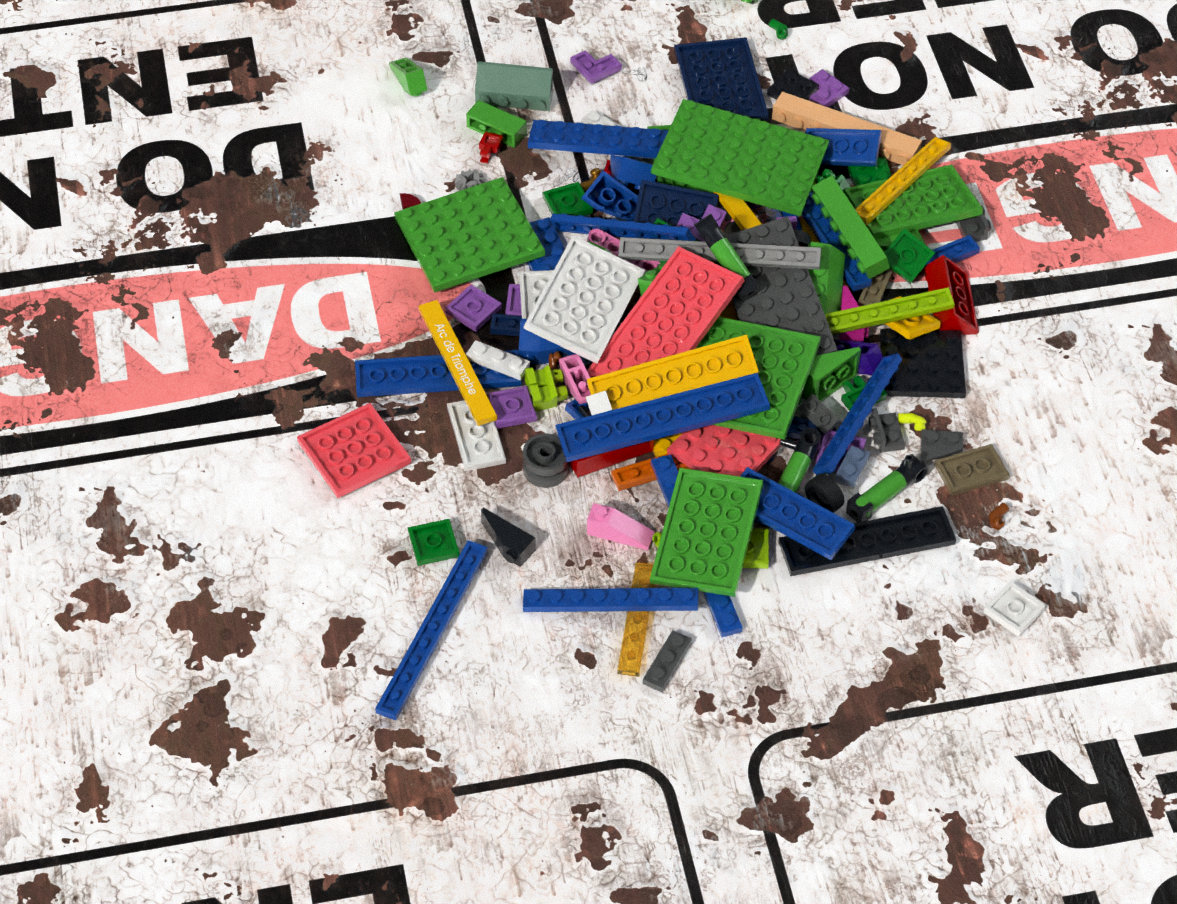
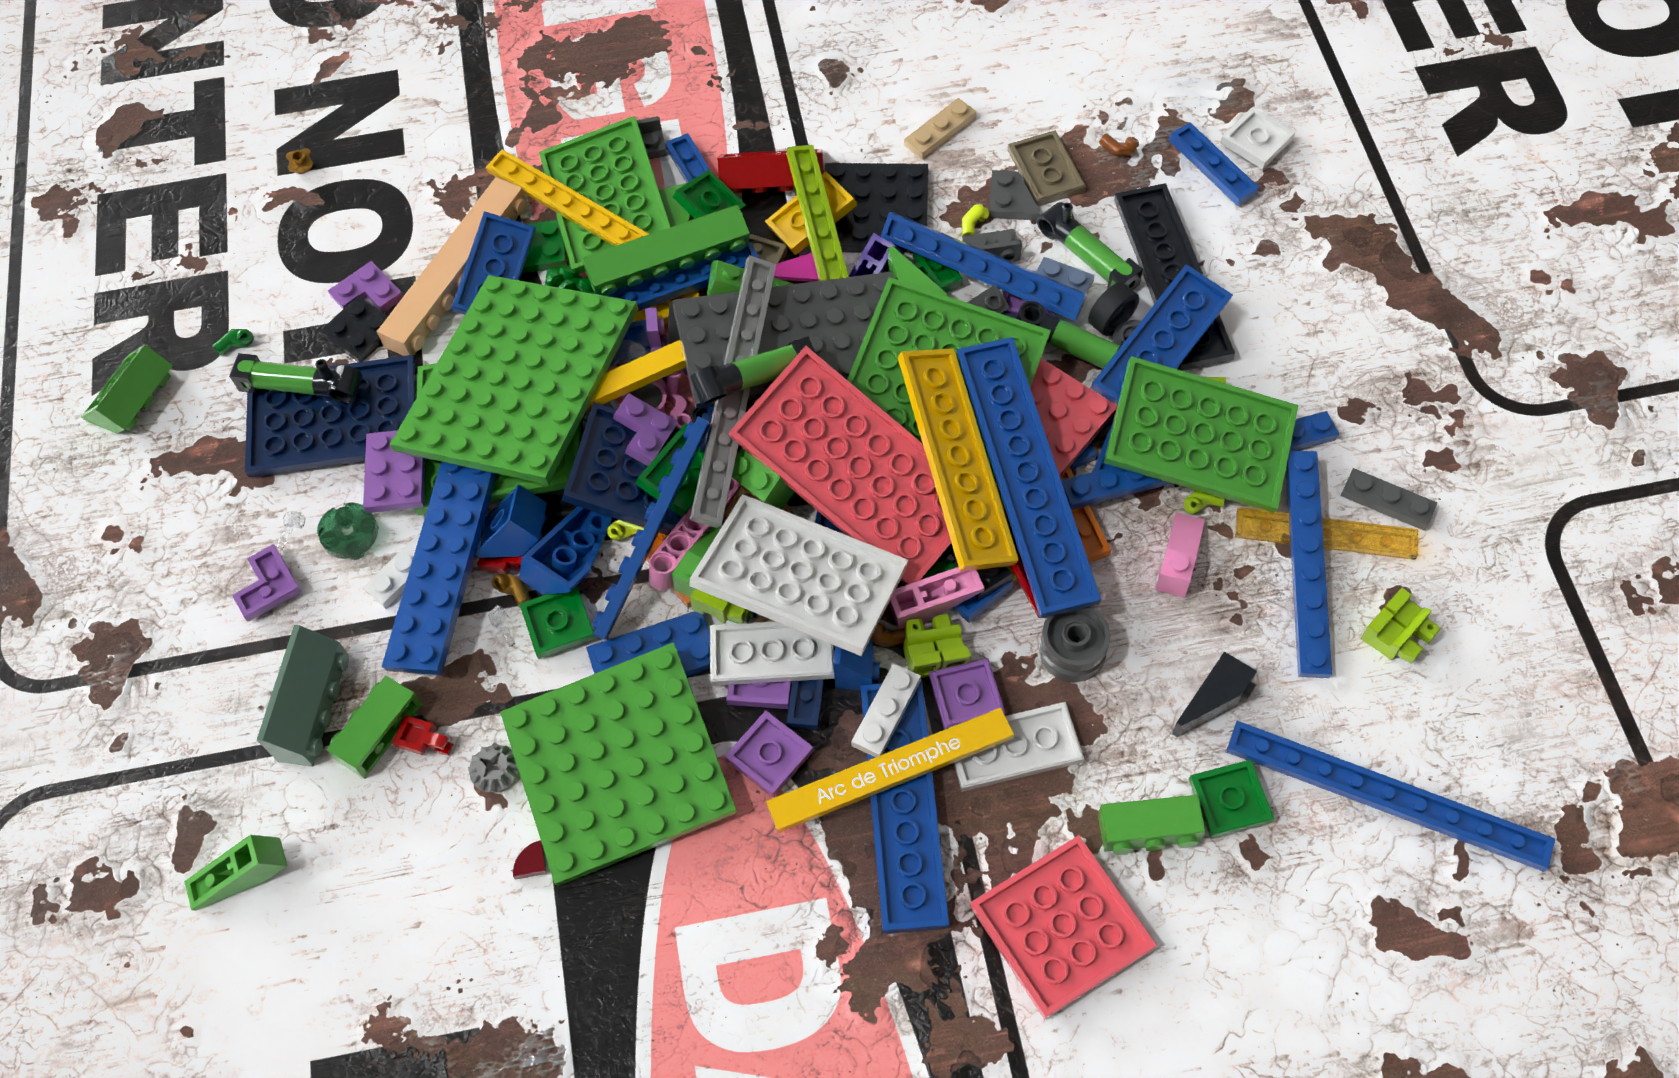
camera: 85 degrees left, 10 degrees up
white tile [586,391,612,415] -> none
none -> piece [229,353,363,404]
none -> pearl gold plate [286,148,313,174]
none -> clear green plate [317,502,379,560]
none -> medium lavender plate [363,430,426,513]
none -> tan plate [904,98,977,160]
none -> bright green brick [1098,794,1205,855]
none -> blue plate [1169,122,1259,206]
none -> lime hips [1360,588,1441,664]

